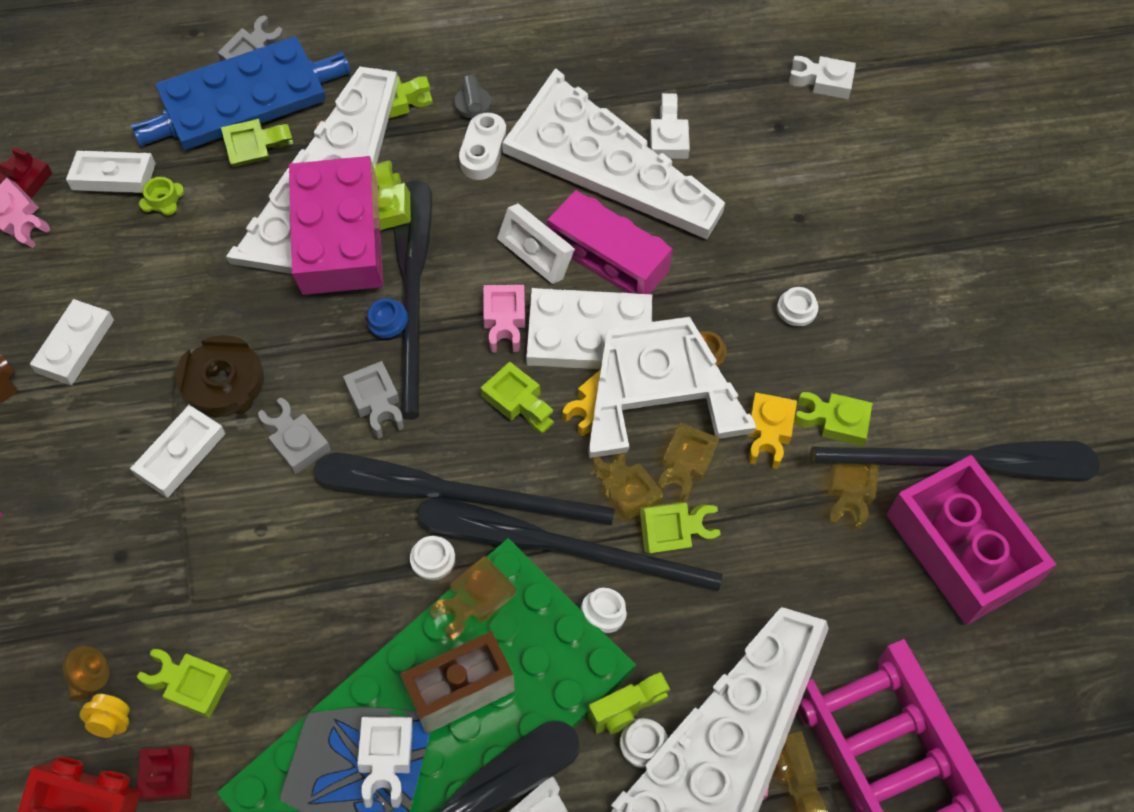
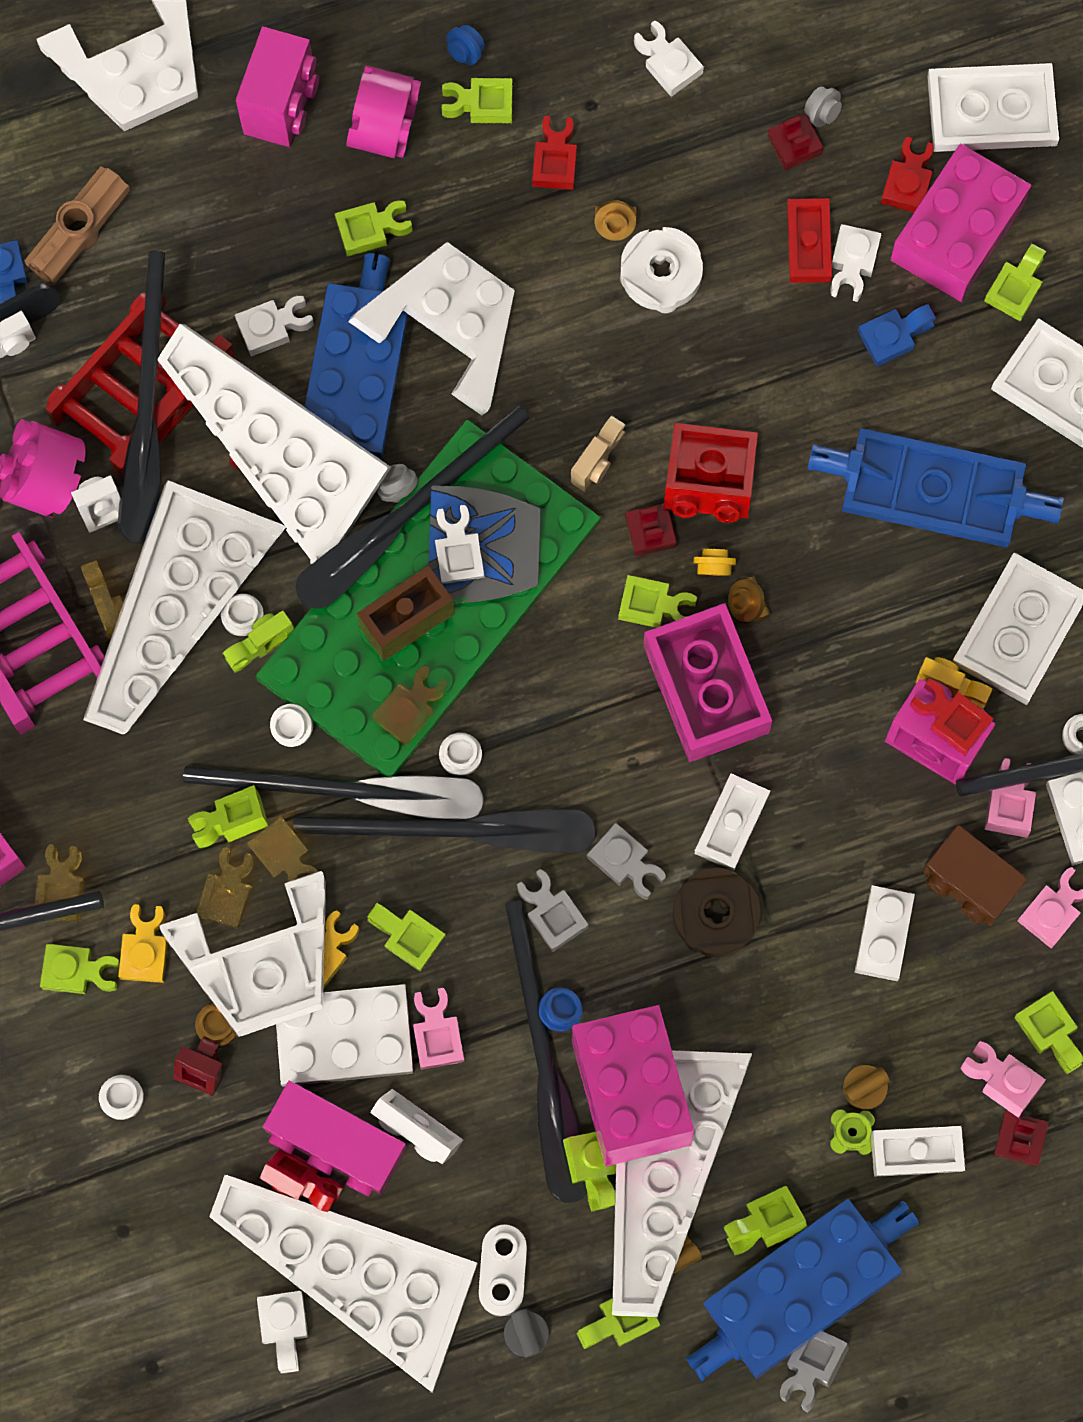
camera: 175 degrees right, 15 degrees up
none -> dark red tile [173,1037,223,1096]
none -> red plate [259,1149,344,1213]
none -> dark pink brick [643,603,772,762]
none -> pearl gold plate [843,1065,890,1110]

